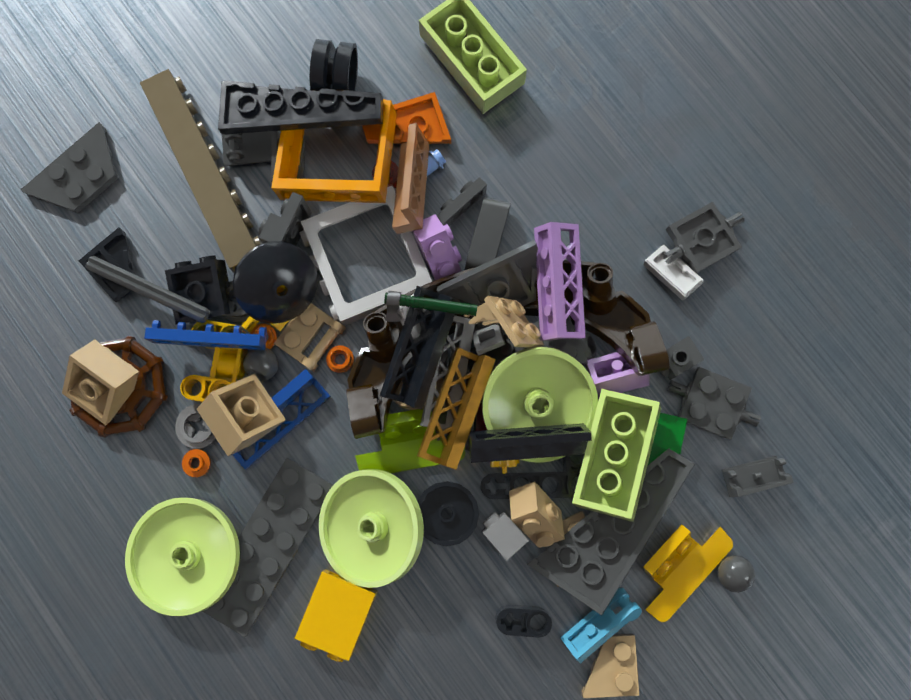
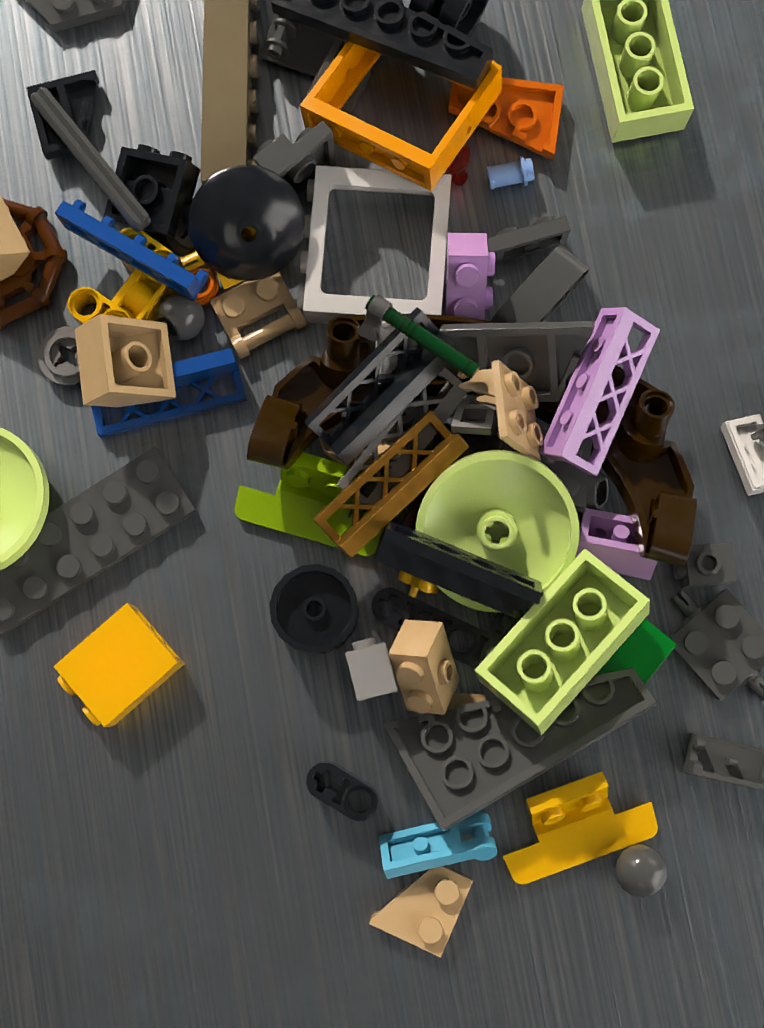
camera: 30 degrees right, 0 degrees up
orange plate [182,449,211,477] -> none
yellowish green dish [319,469,424,588] -> none
orange plate [326,345,354,373] -> none
medium nougat fence [392,123,429,234] -> none

